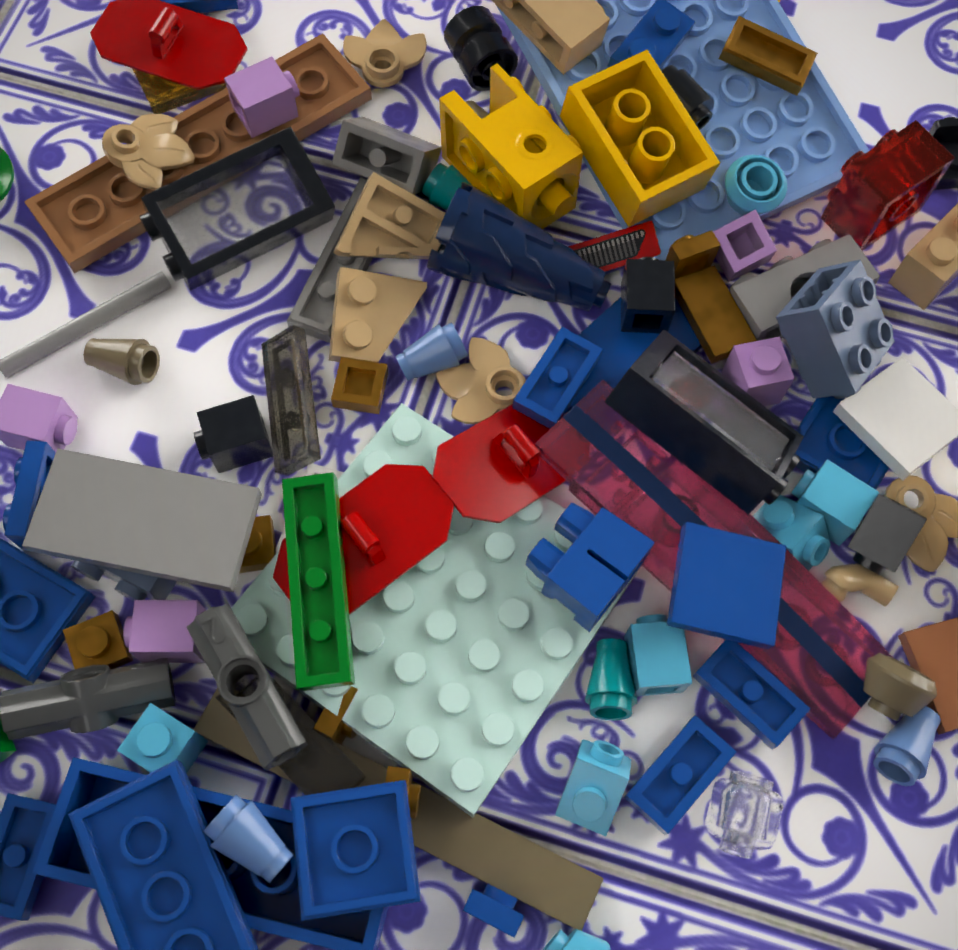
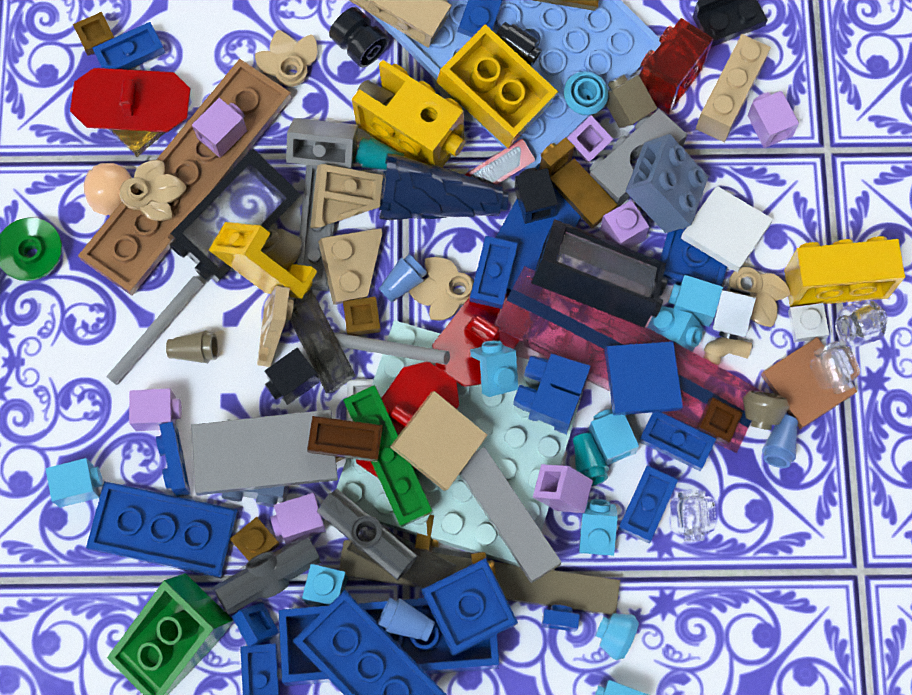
camera: 15 degrees left, 5 degrees up
none -> light nougat hair [83,163,132,216]
none -> yellow panel [209,222,317,299]
none -> blue plate [232,602,280,647]
none -> tan wing [257,286,293,367]
none -> dark tan cone [261,229,302,269]
none -> reddish brown tile [307,416,383,462]
none -> light grey bar [325,332,450,365]
none -> tan tile [390,391,487,491]
none -> light grey tile [459,447,562,583]
none -> medium azure bracket [470,341,518,397]
none -> lavender brick [533,464,593,513]
none -> dark tan brick [606,74,657,128]
none -> reddish brown tile [696,397,742,444]

